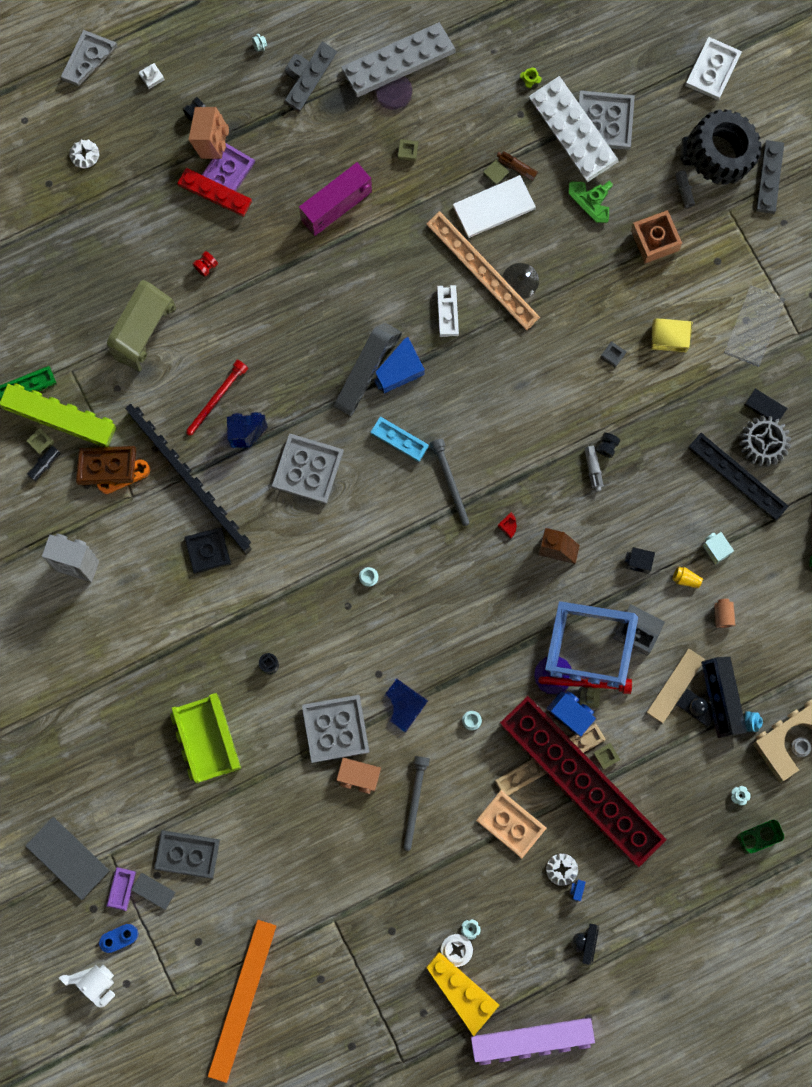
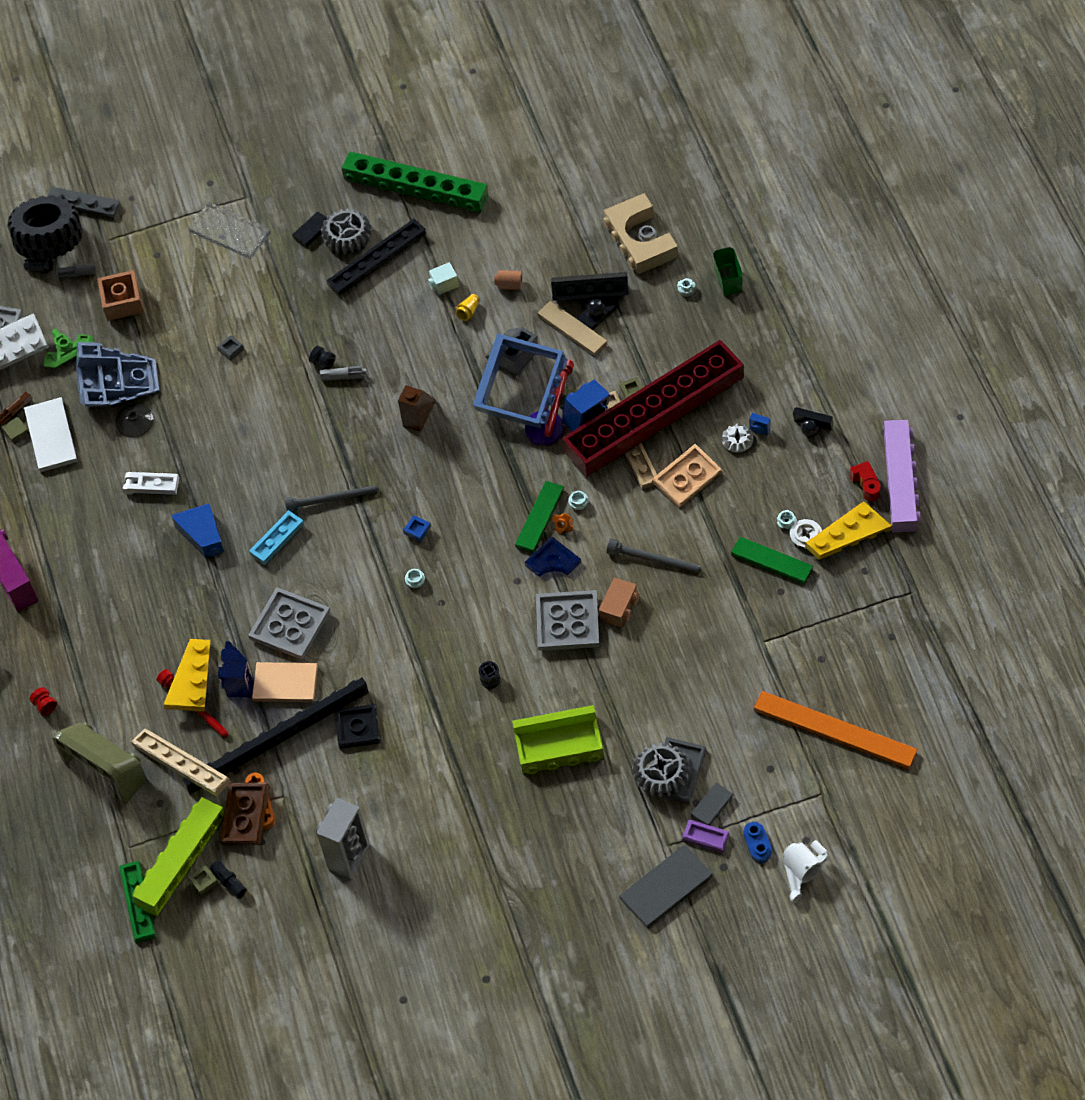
camera: 75 degrees left, 20 degrees down
dark grey beam [334,323,402,416] -> none
light nougat tile [426,211,540,330] -> none
red tile [498,512,517,539] -> none
black brick [624,547,655,574] -> none
light yellow piece [651,318,693,352] -> none
medium azure plate [744,711,763,732] -> none
none -> sand blue wedge [76,342,159,407]
none -> tan tile [131,728,231,797]
none -> yellow wing [163,639,210,711]
none -> light nougat tile [252,662,318,703]
none -> blue plate [403,515,431,542]
none -> green tile [515,481,564,553]
none -> orange plate [552,513,573,534]
none -> light grey gear [632,741,690,798]
none -> green tile [731,537,813,585]
none -> red leg [850,461,881,502]

